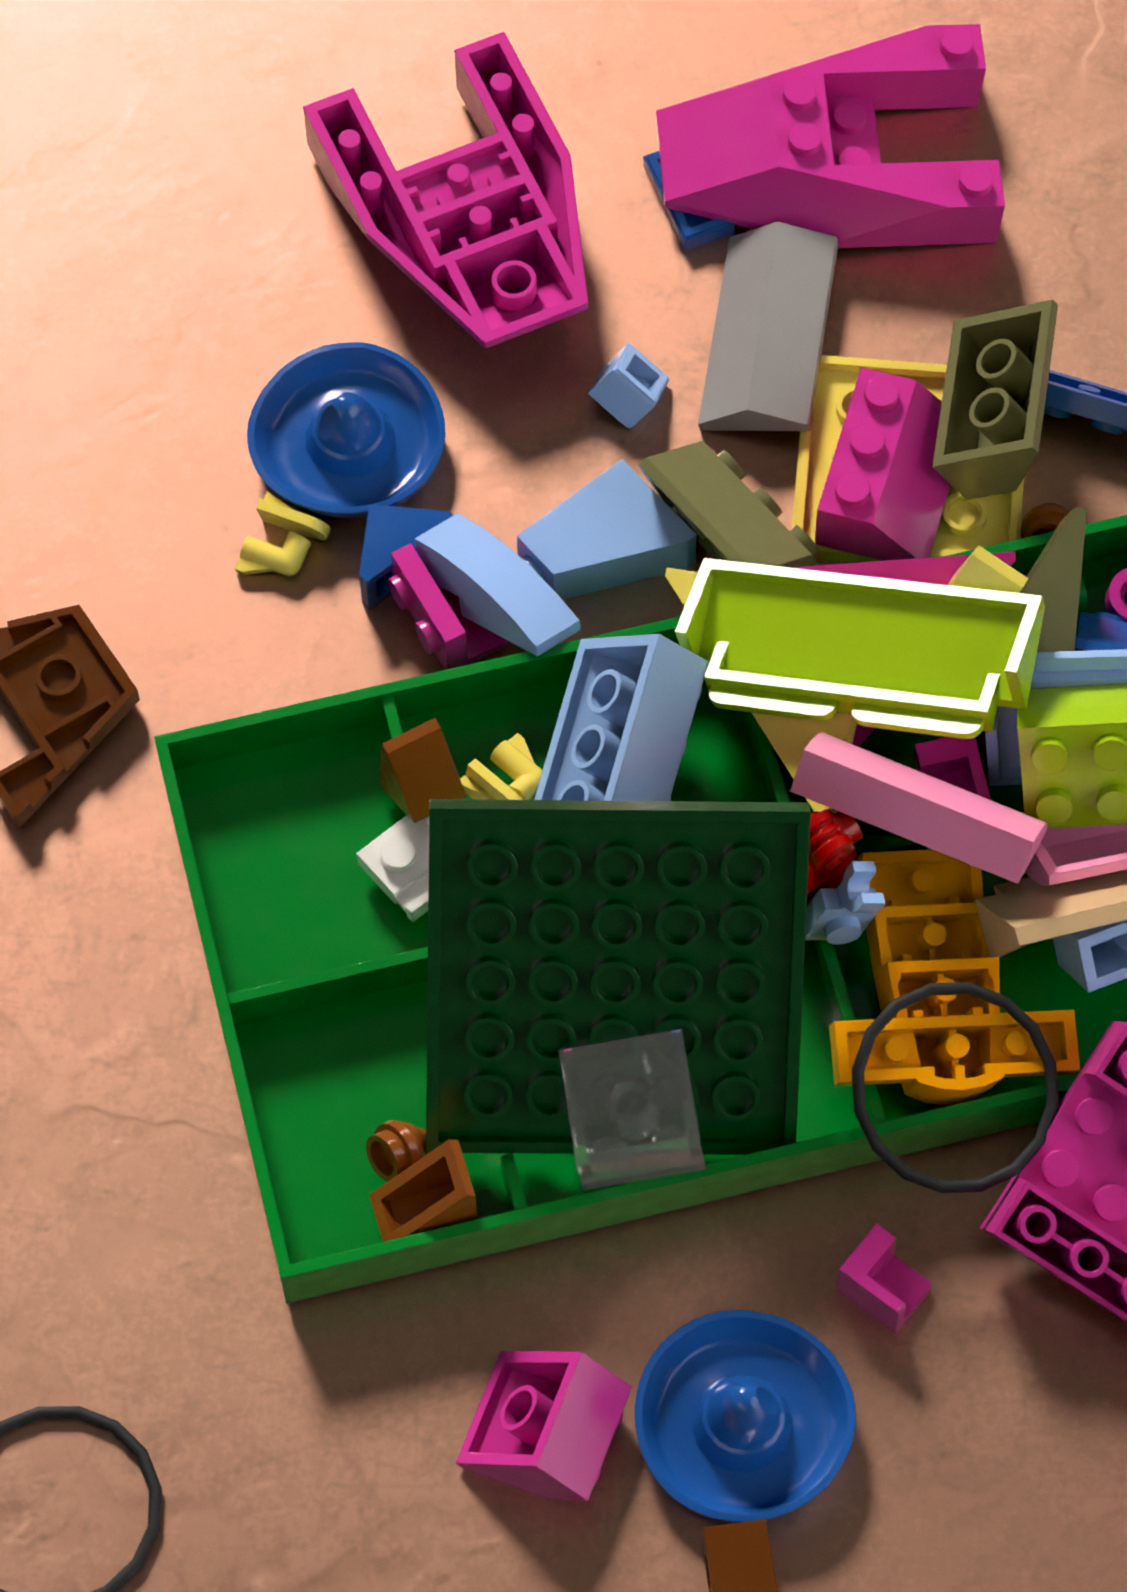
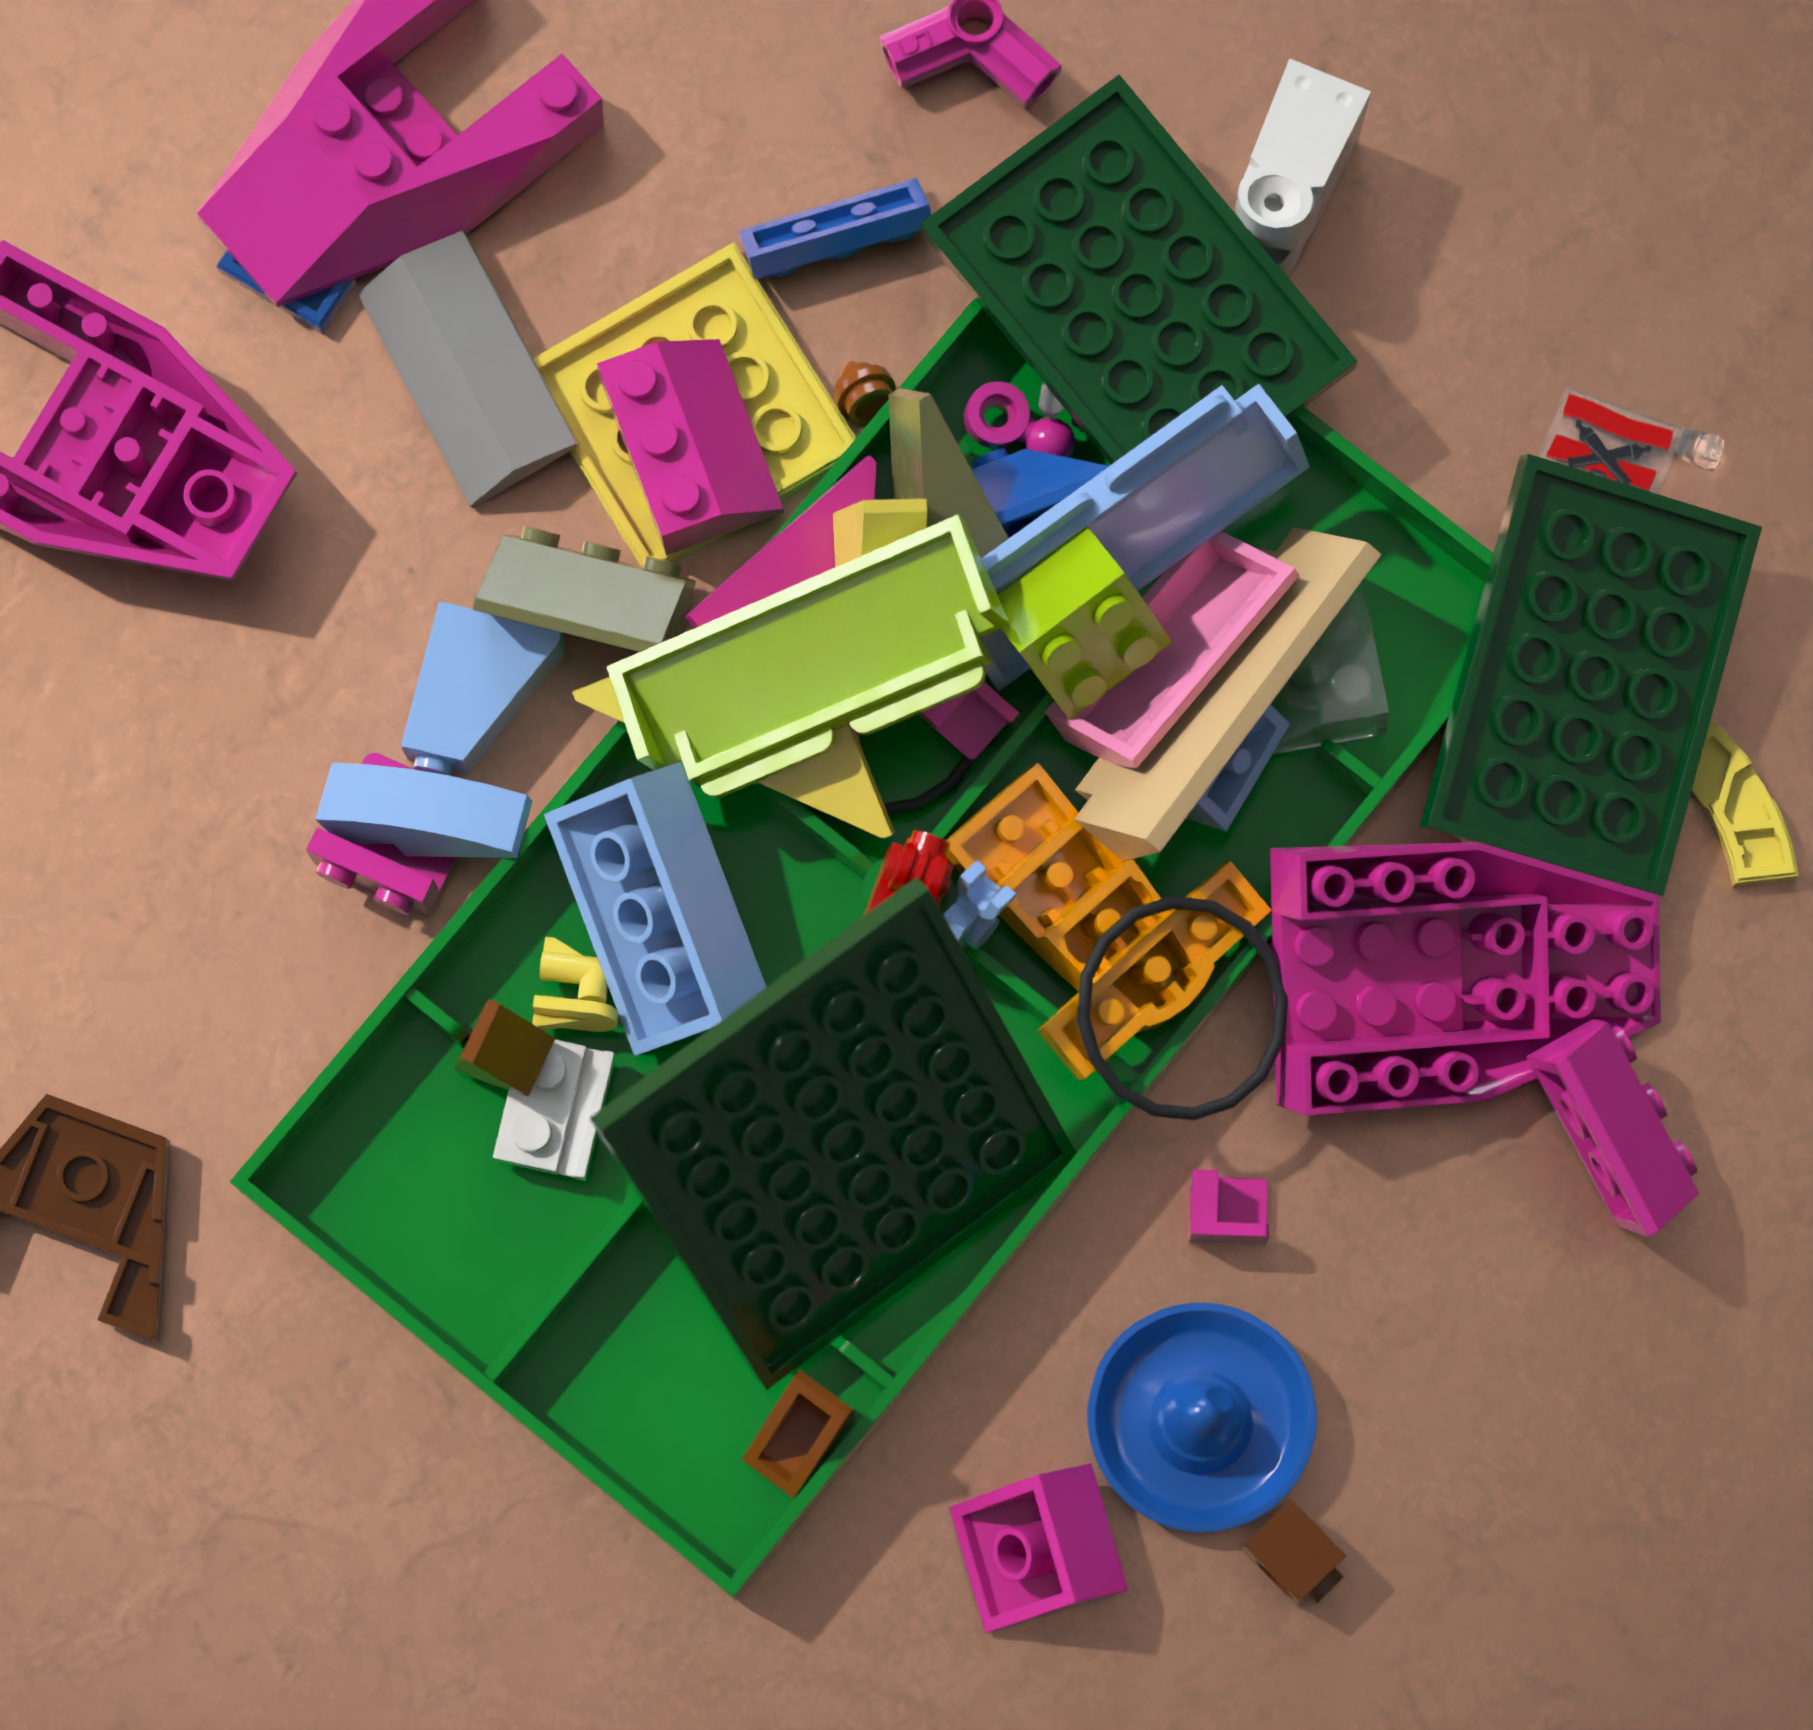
camera: 35 degrees left, 15 degrees up
light yellow piece [235,491,331,576] -> none
blue hat [247,342,445,518] -> none
blue slope [359,504,454,610] -> none
dark orange plate [366,1120,428,1181] -> none
clear slope [559,1029,706,1190] -> none
light blue slope [588,343,670,428] -> none
bright pink slope [790,732,1048,884] -> none
olive slope [932,299,1058,500] -> none

